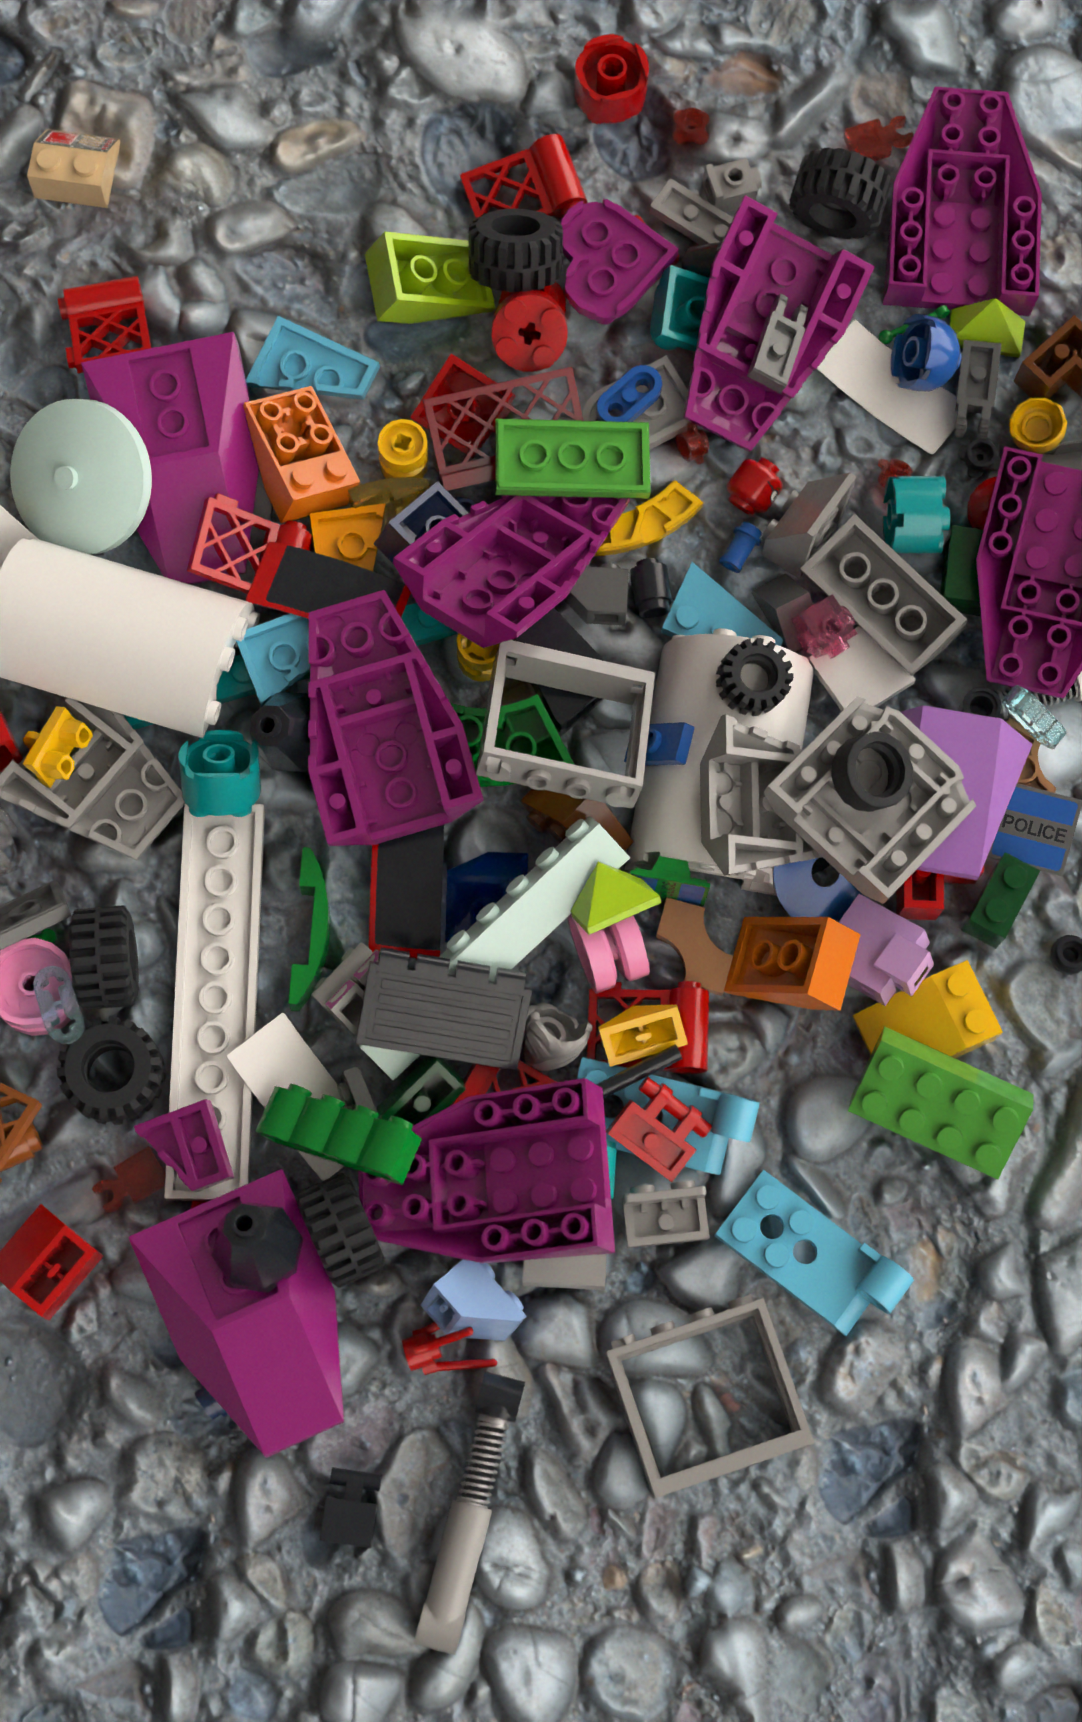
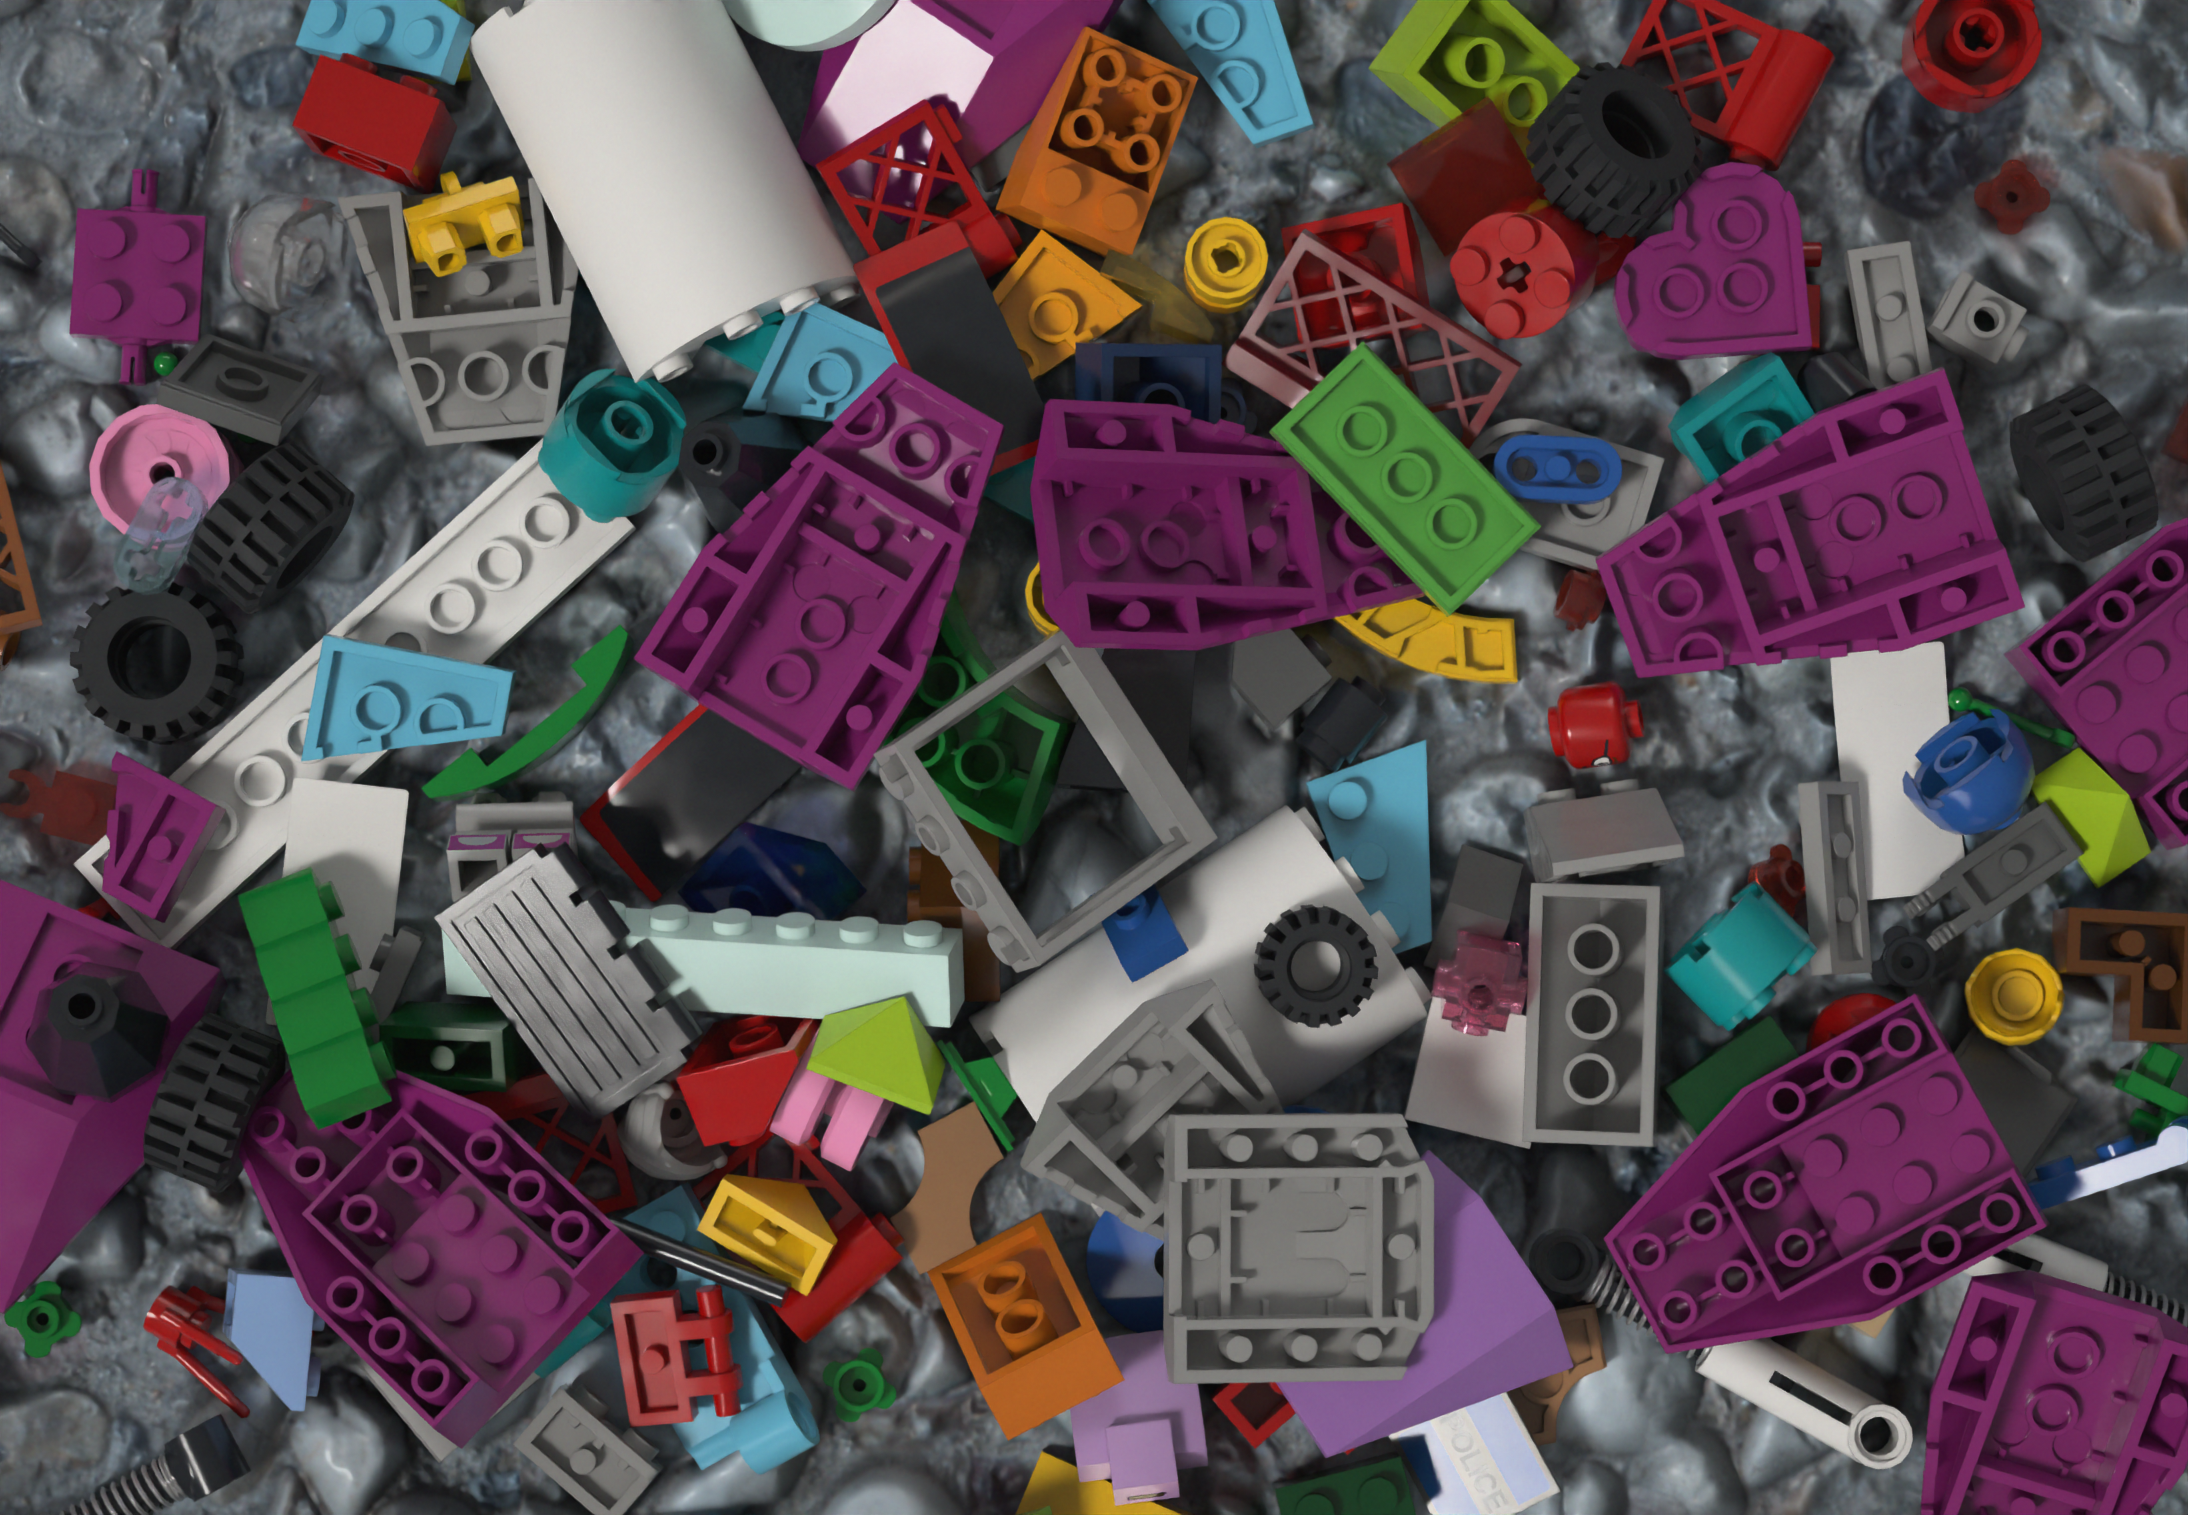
camera: 50 degrees right, 10 degrees up
blue pin [719,522,762,573] -> none
hinge [747,293,808,393] -> none
black tyre [831,731,913,812] -> none
clear light blue beam [1002,685,1067,749] -> none
none -> green plate [4,1281,82,1358]
none -> medium azure wing [301,634,517,761]
none -> red slope [676,1014,823,1147]
none -> green plate [823,1348,896,1422]
none -> clear red piece [1387,96,1545,257]
none -> light grey plate [1798,781,1872,976]

